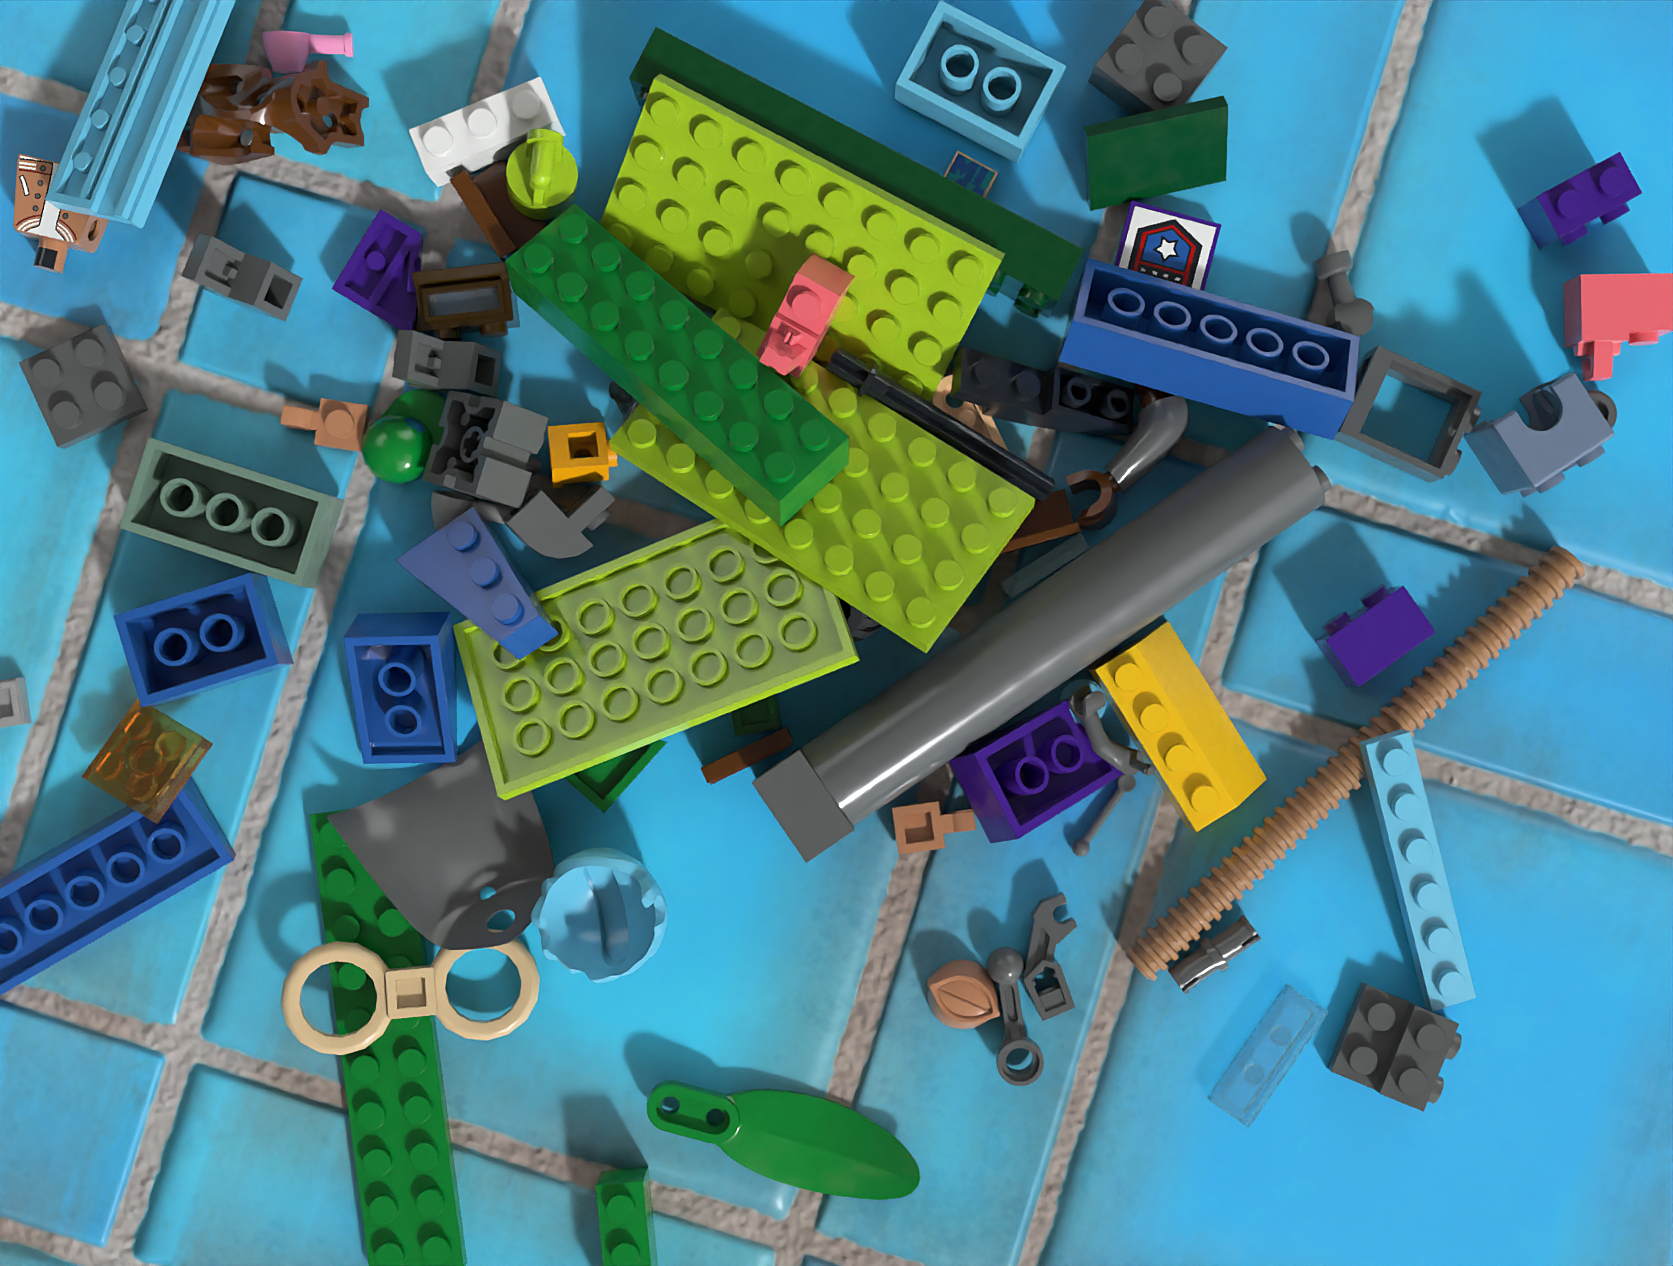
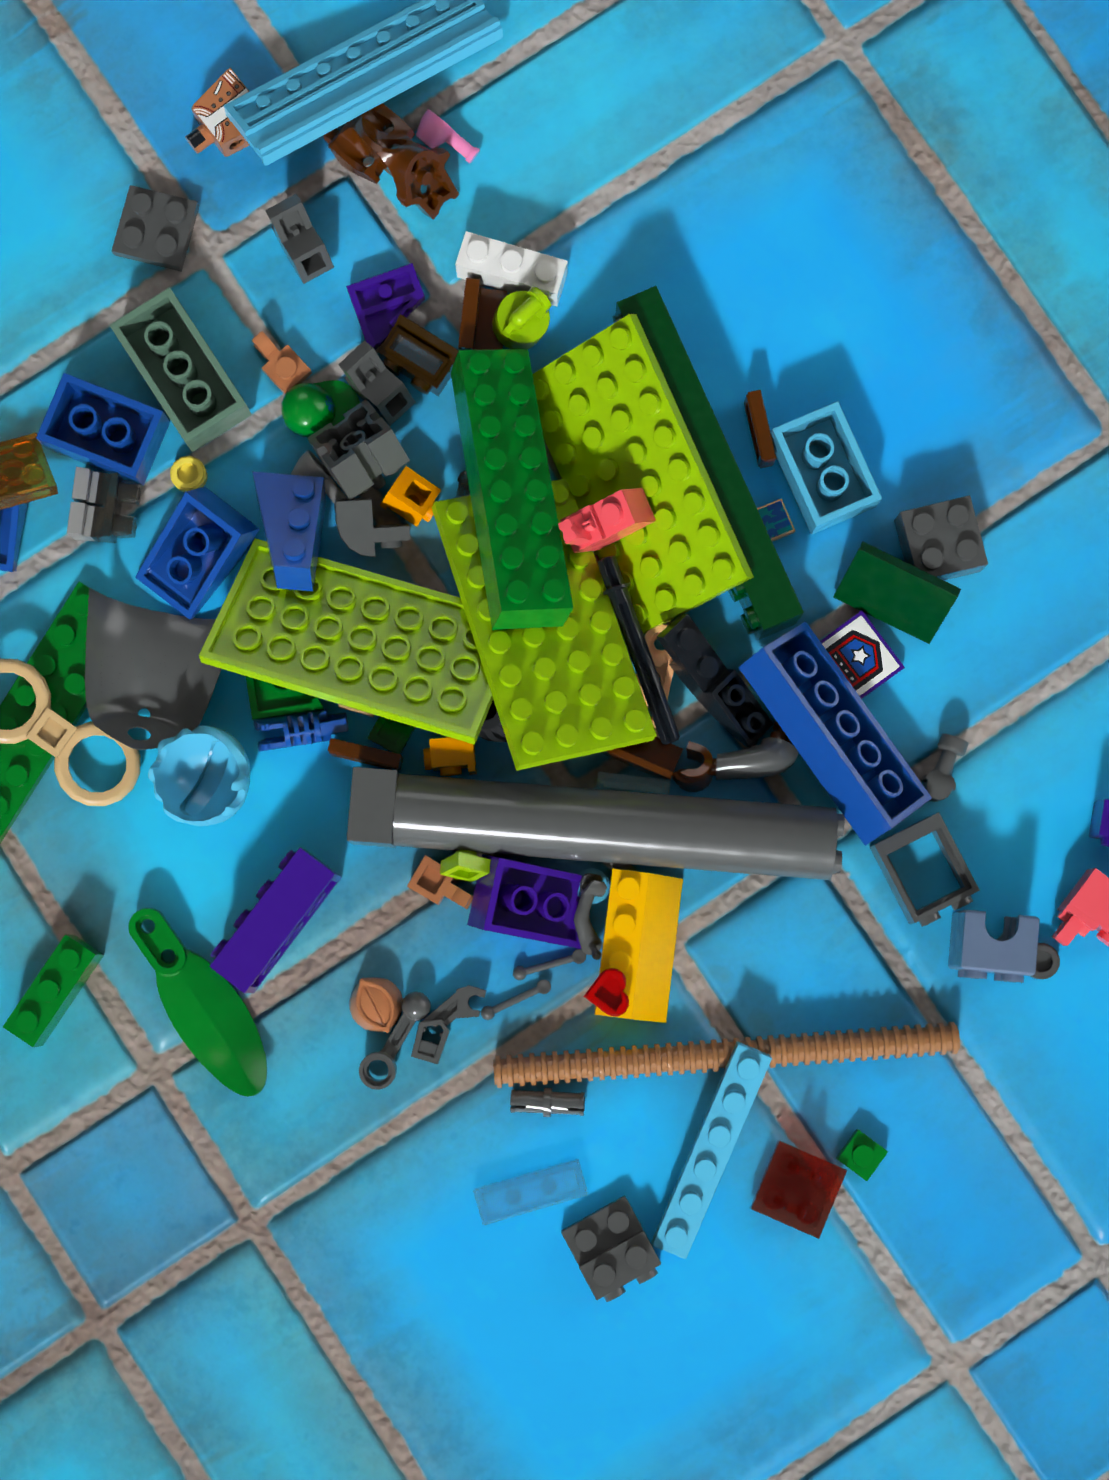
camera: 35 degrees right, 5 degrees down
dark purple brick [1315,584,1436,687] -> none
none -> clear smoke hips [67,466,142,543]
none -> light yellow tile [170,456,207,493]
none -> dark purple brick [209,848,342,994]
none -> blue hinge [254,709,349,752]
none -> light orange brick [423,737,477,776]
none -> lime plate [440,850,491,882]
none -> dark grey hinge [481,980,551,1020]
none -> red tile [583,968,629,1017]
none -> reddish brown tile [744,390,776,469]
none -> clear red plate [750,1140,847,1239]
none -> green plate [836,1129,888,1181]

